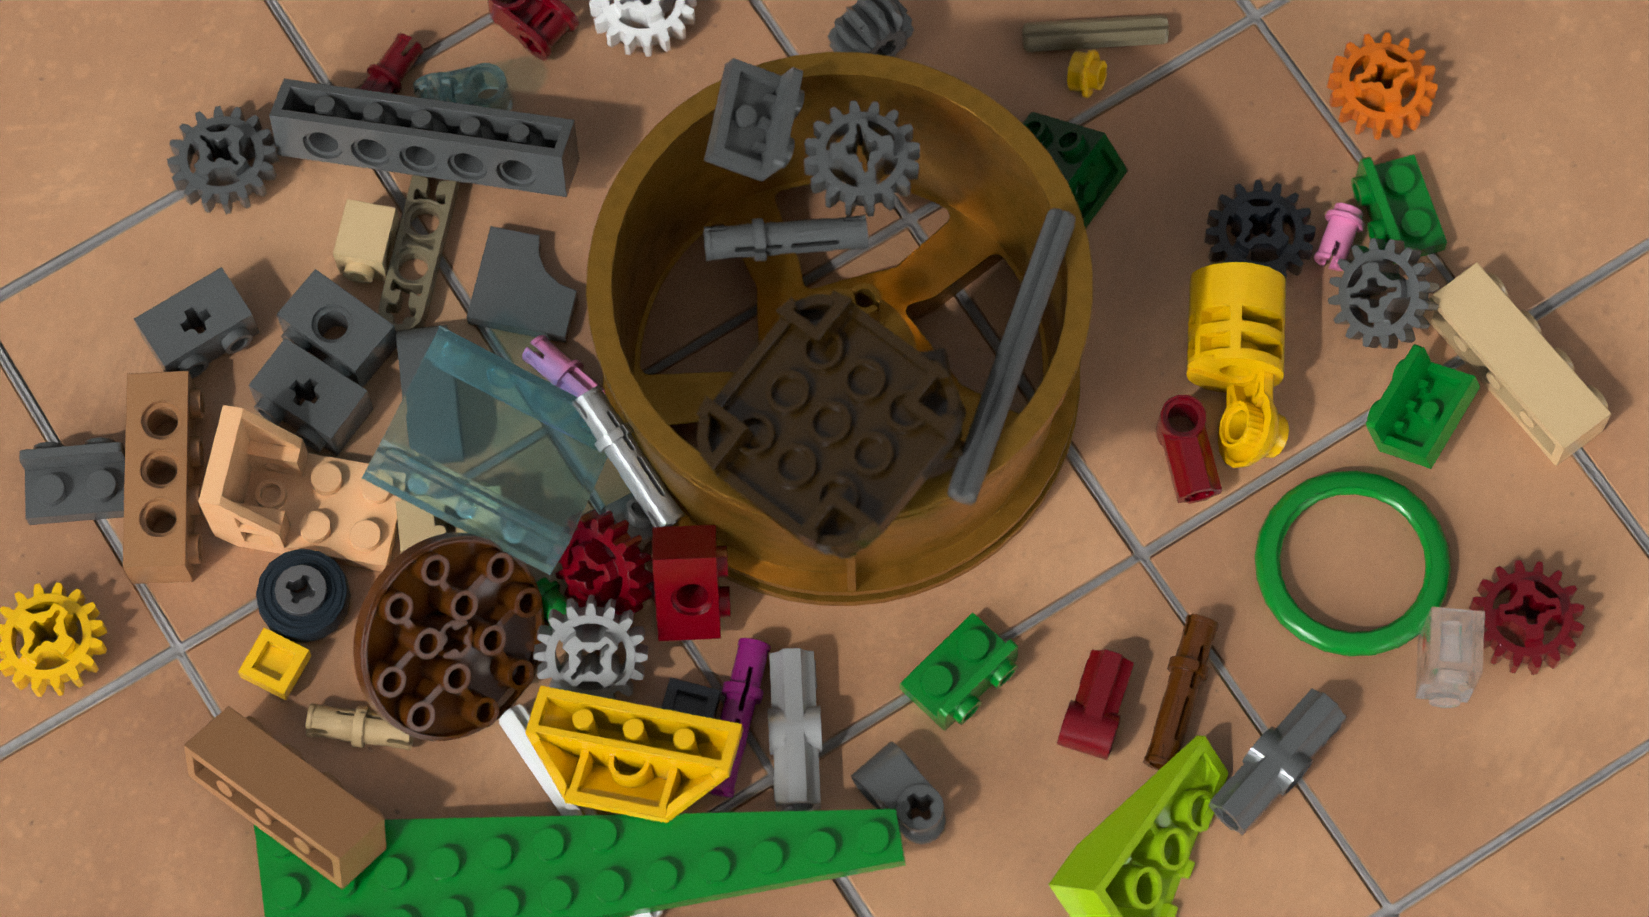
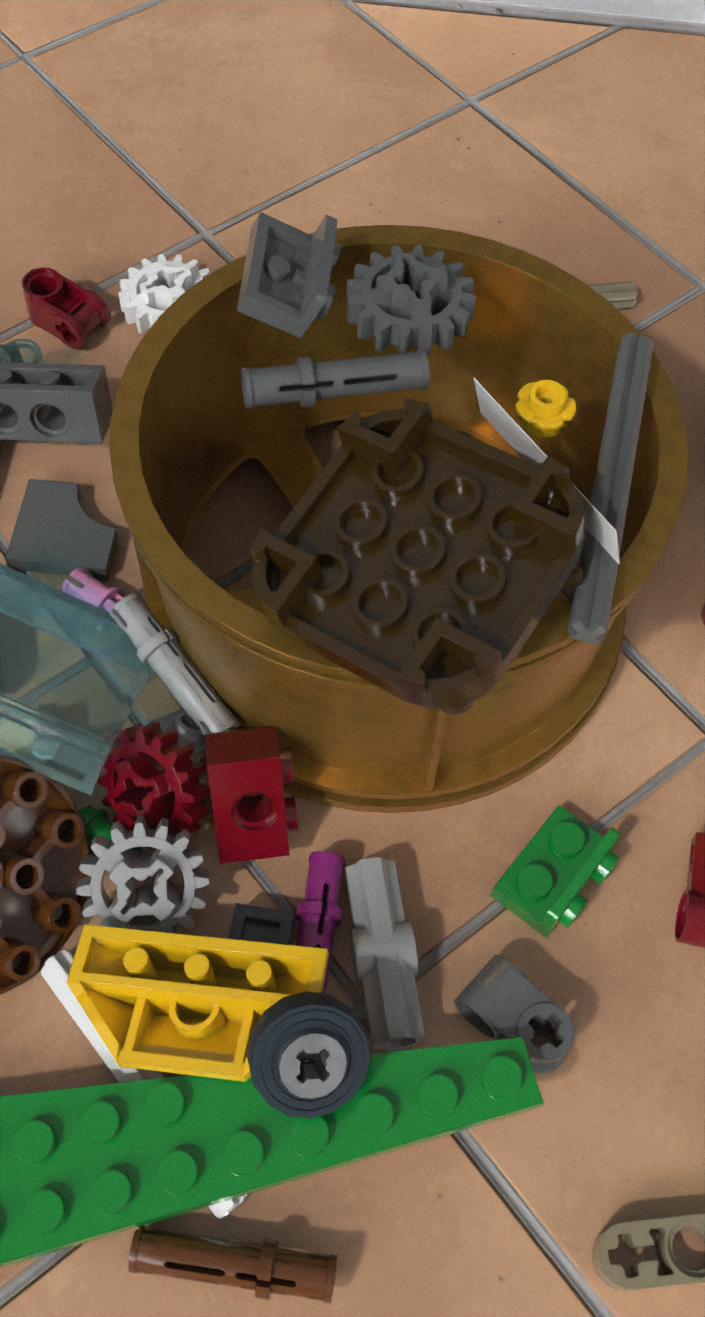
camera: 10 degrees left, 10 degrees down
none -> black wheel [247,991,370,1119]
none -> white sticker [474,378,619,564]
none -> yellow plate [515,380,576,438]

